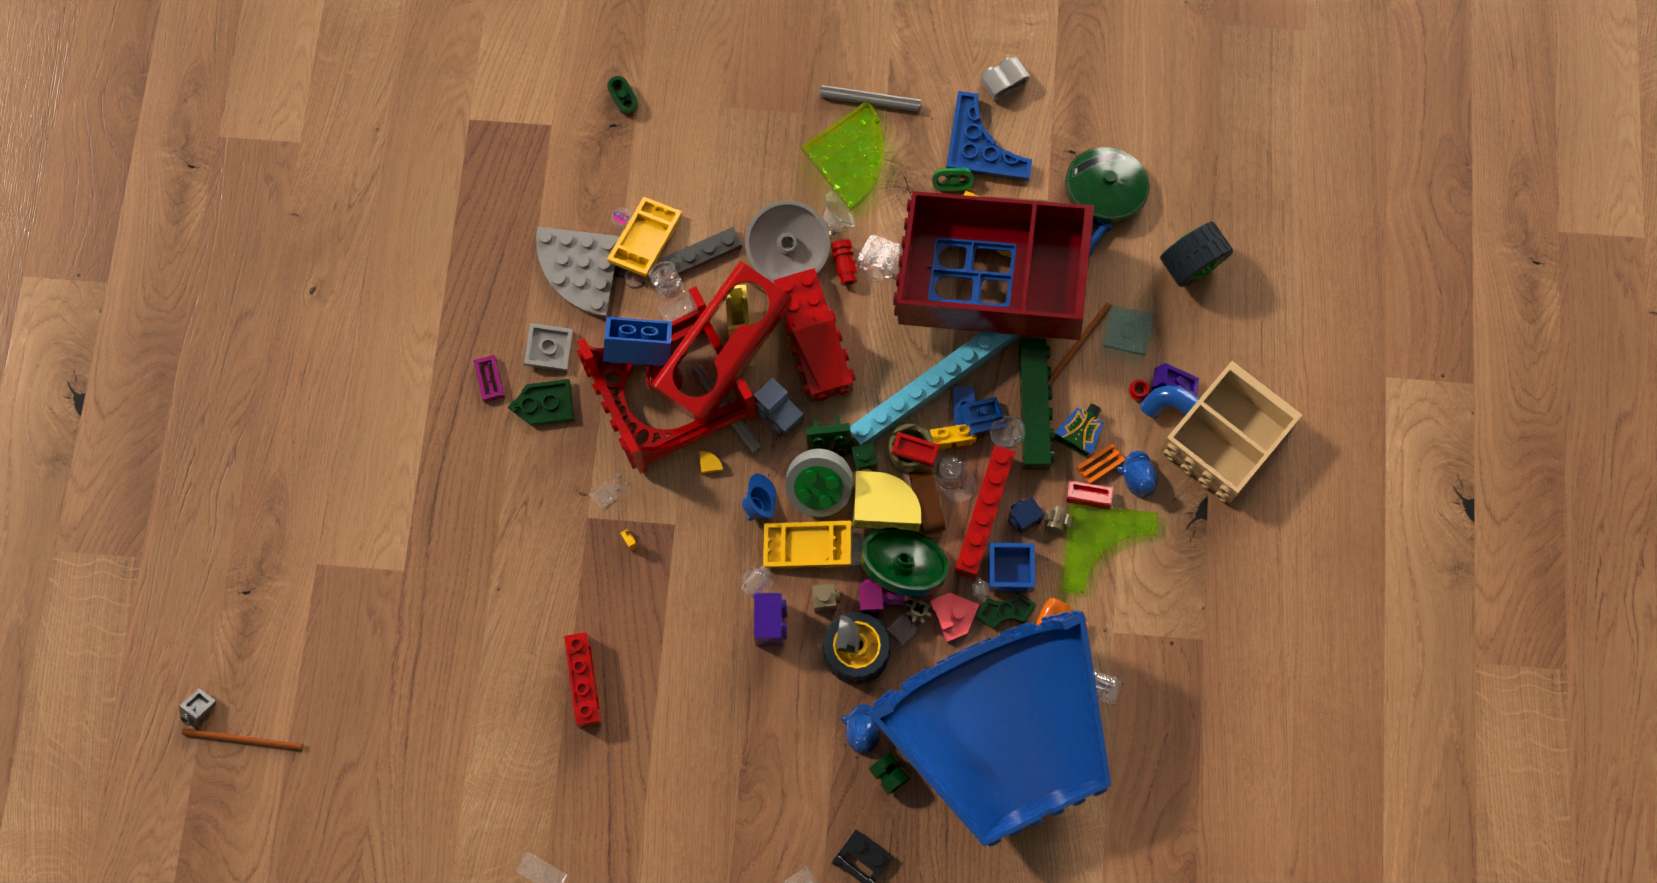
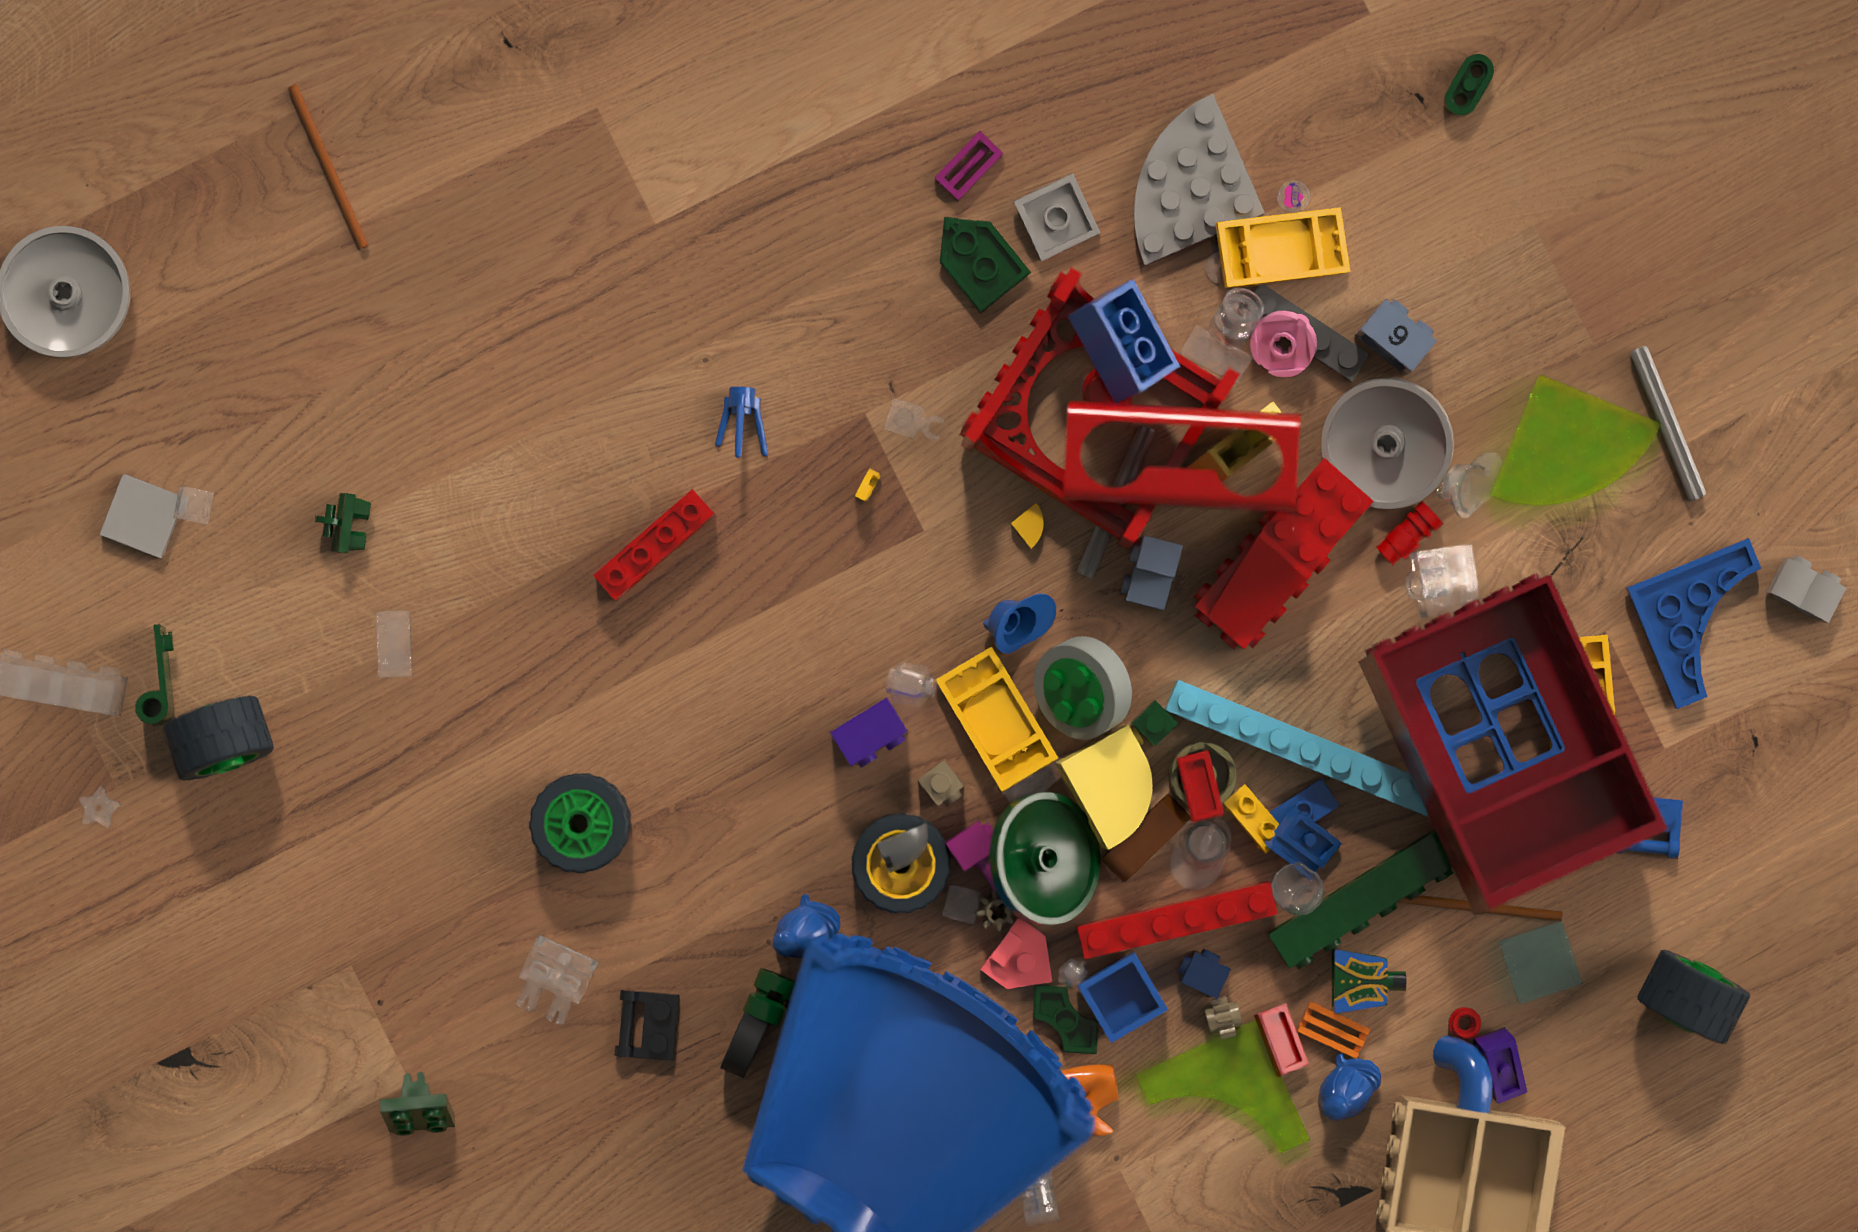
camera: 50 degrees right, 15 degrees up
dark grey bracket [179,688,216,729] -> none
dark green plate [806,416,852,456] -> none
green plate [932,168,974,191] -> none
dark green dish [1065,147,1150,223] -> none
none -> dark green hips [315,493,371,553]
none -> wheel [529,773,632,873]
none -> blue plant [715,387,768,458]
none -> black tyre [720,1012,768,1078]
none -> bright pink plate [1250,311,1317,377]
none -> sand blue brick [1355,299,1437,376]

